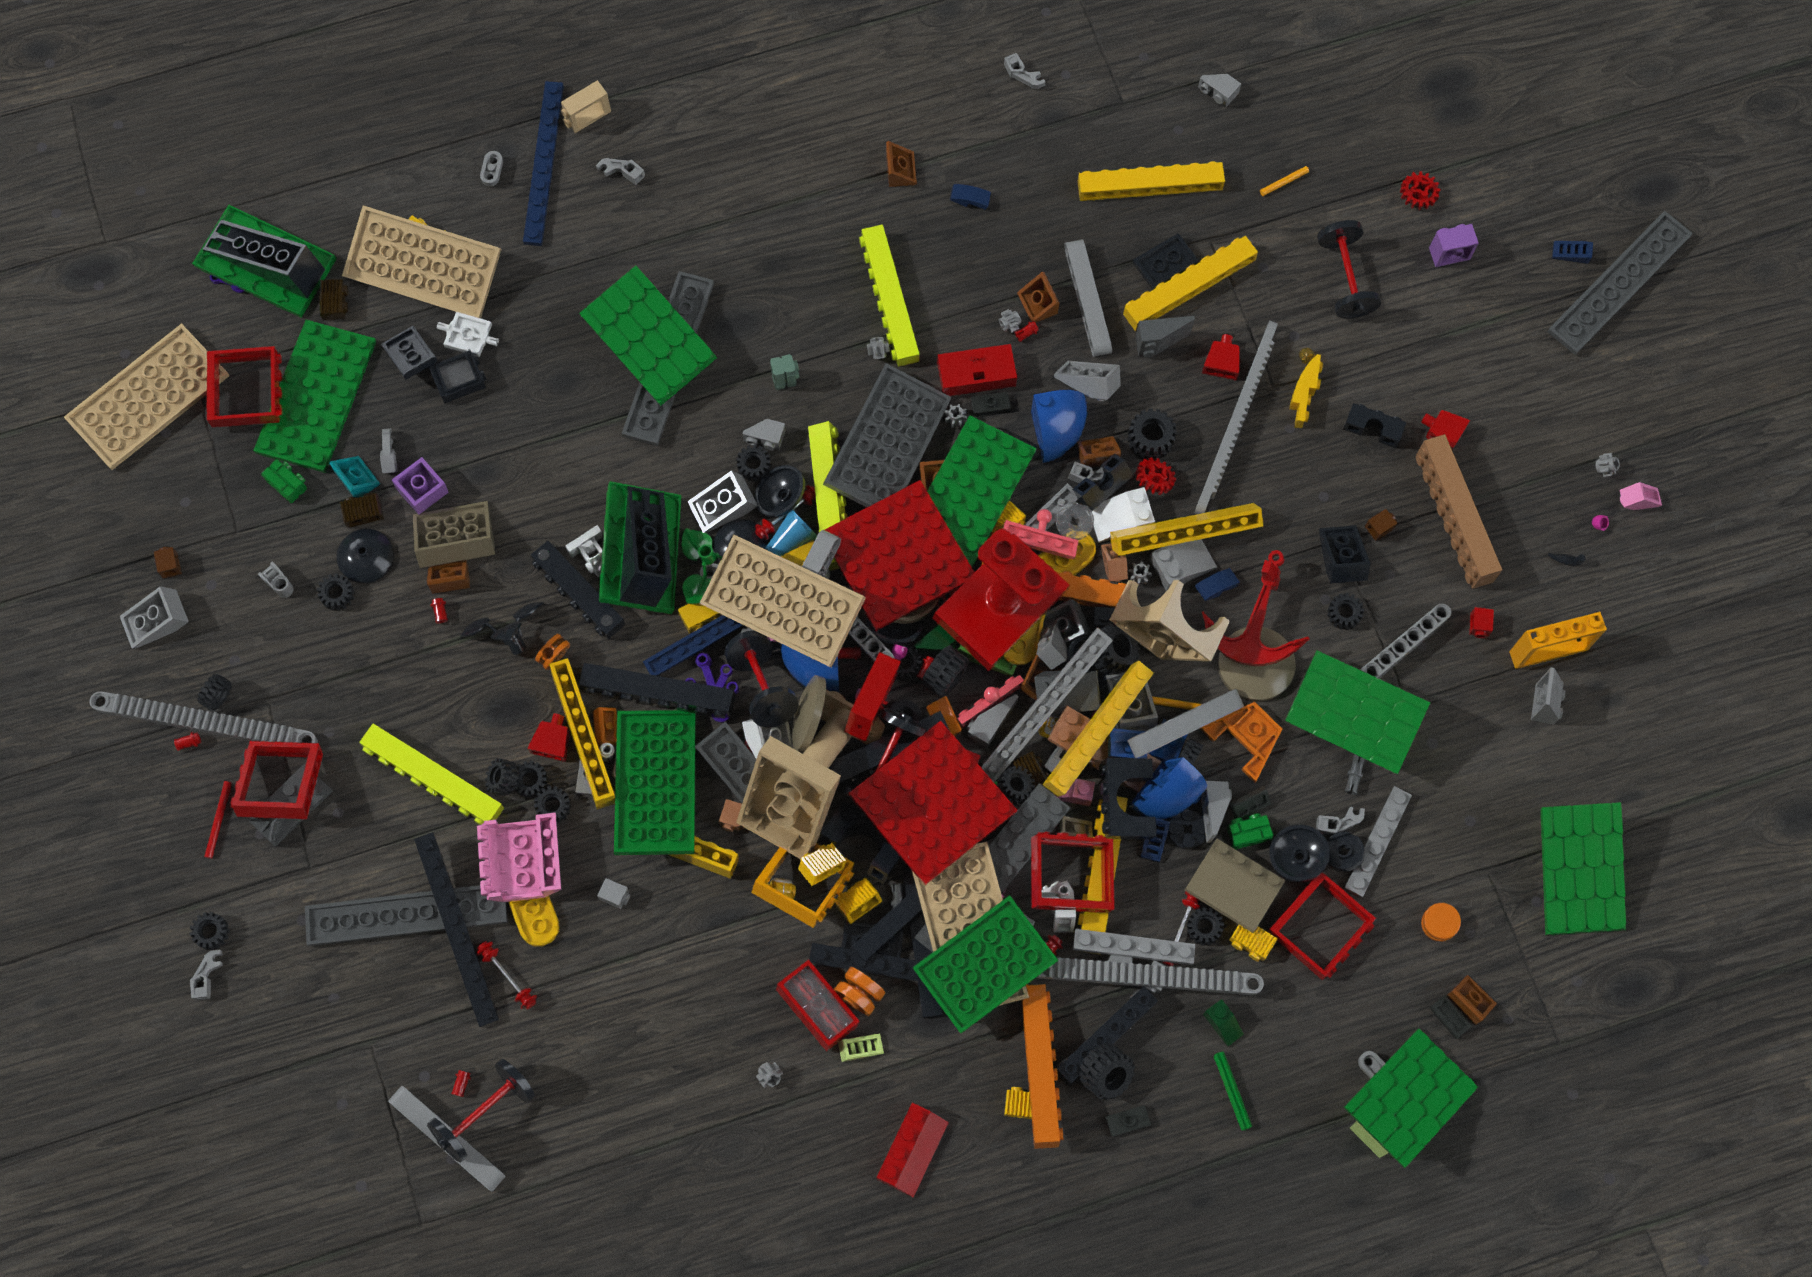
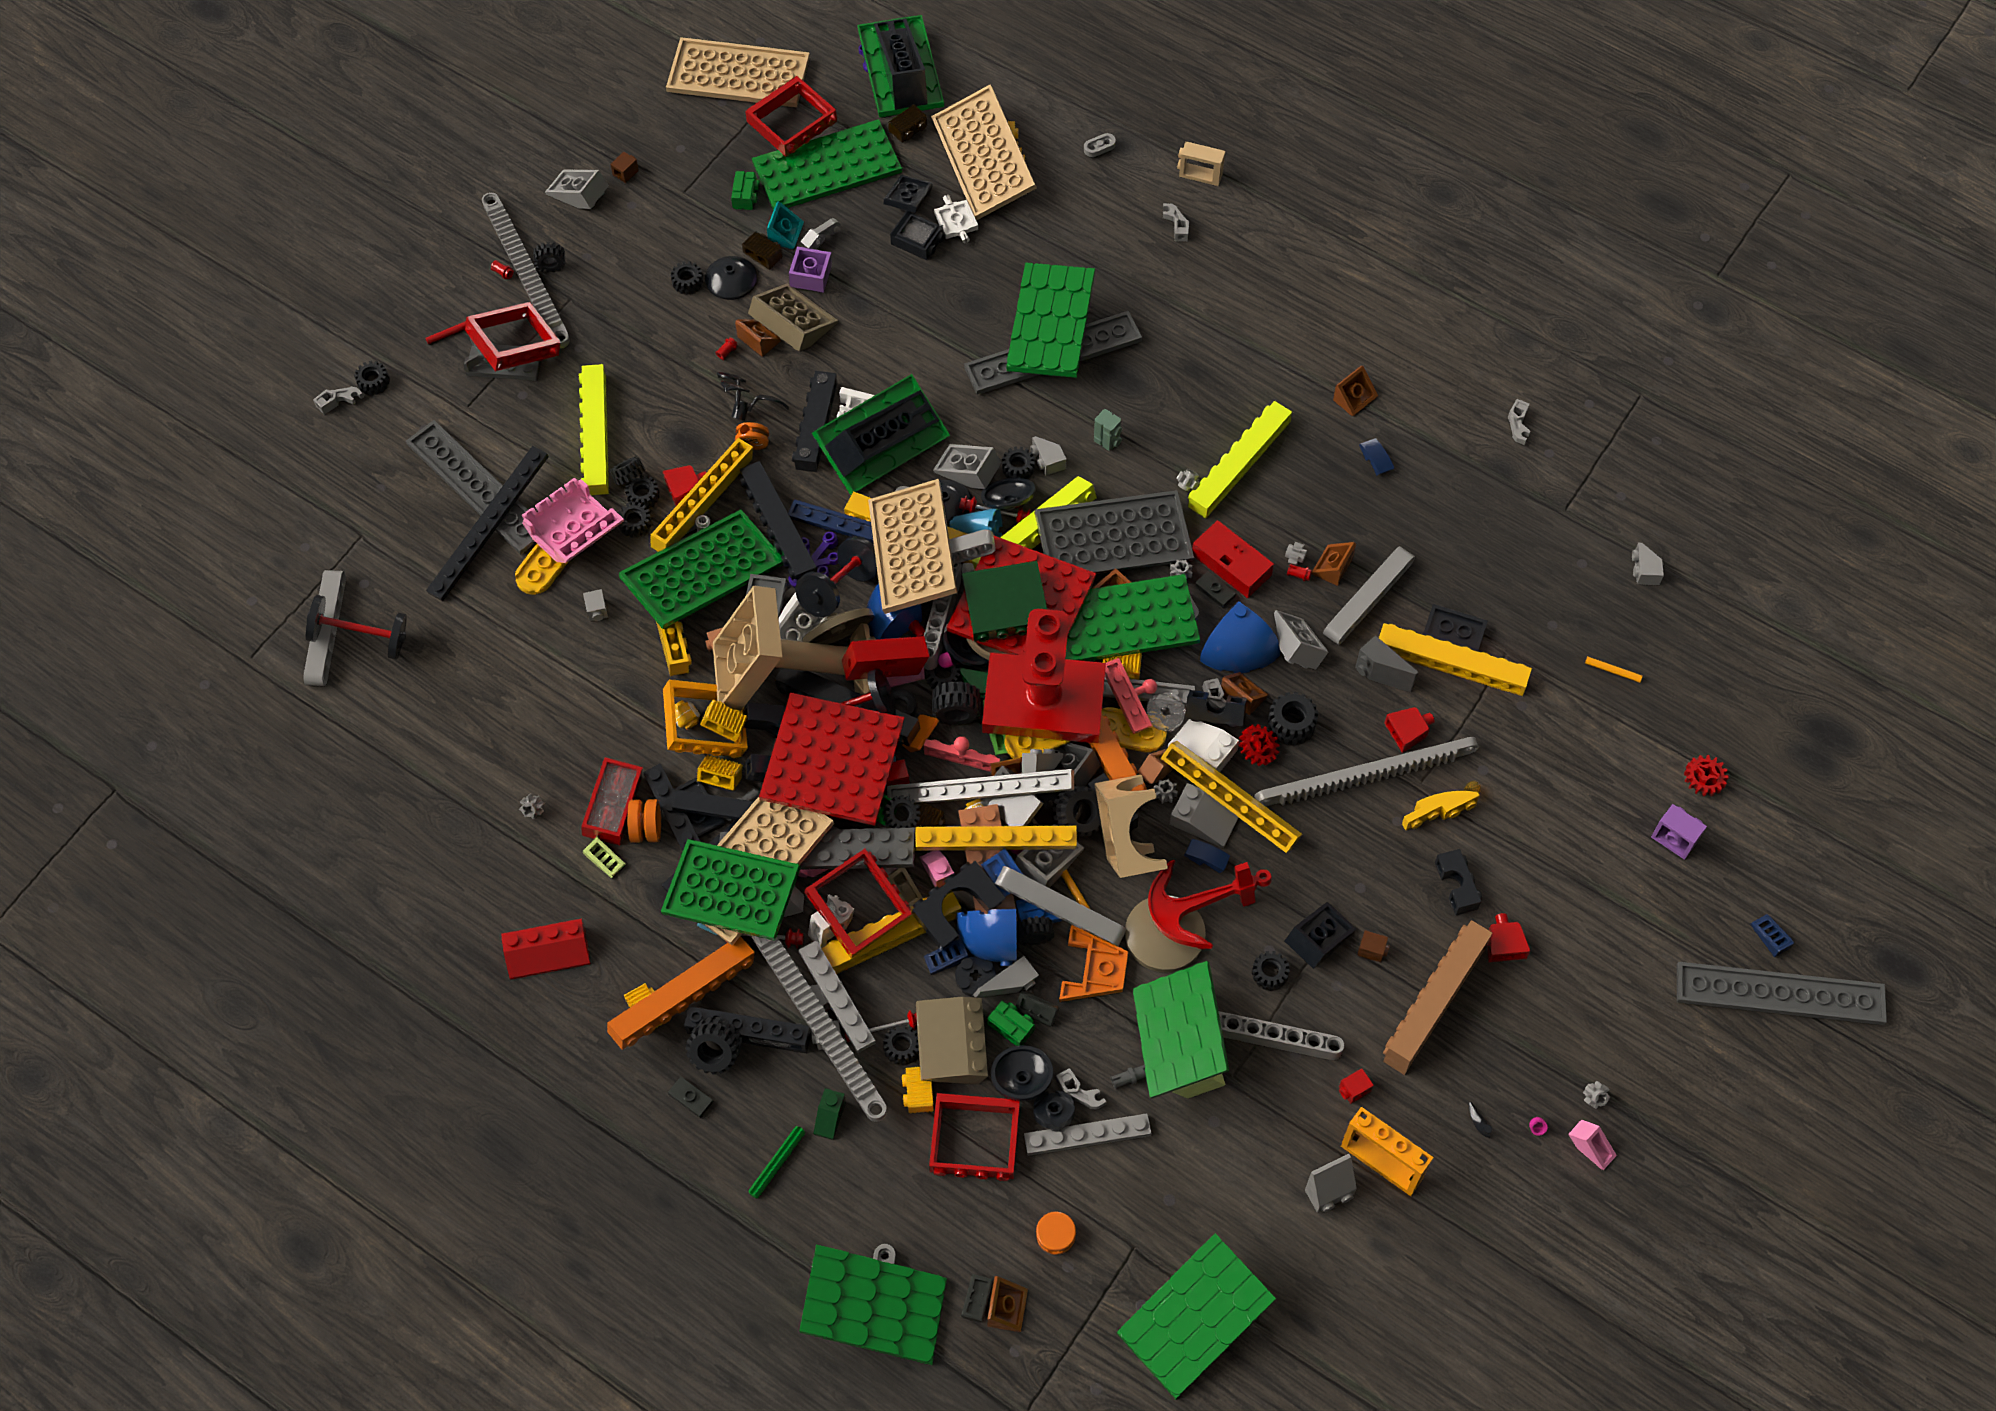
camera: 55 degrees right, 10 degrees down
light grey piece [258,562,294,598] -> none
red pin [451,1070,471,1097] -> none
red axle [477,941,537,1010] -> none
dark blue plate [523,81,564,246] -> none
orange slope [593,707,617,748] -> none
green plant [682,528,722,604] -> none
light grey slope [967,694,1019,748] -> none
yellow brick [1078,161,1225,201] -> none
black piece [1317,220,1381,319] -> none
none -> dark green panel [962,561,1047,642]

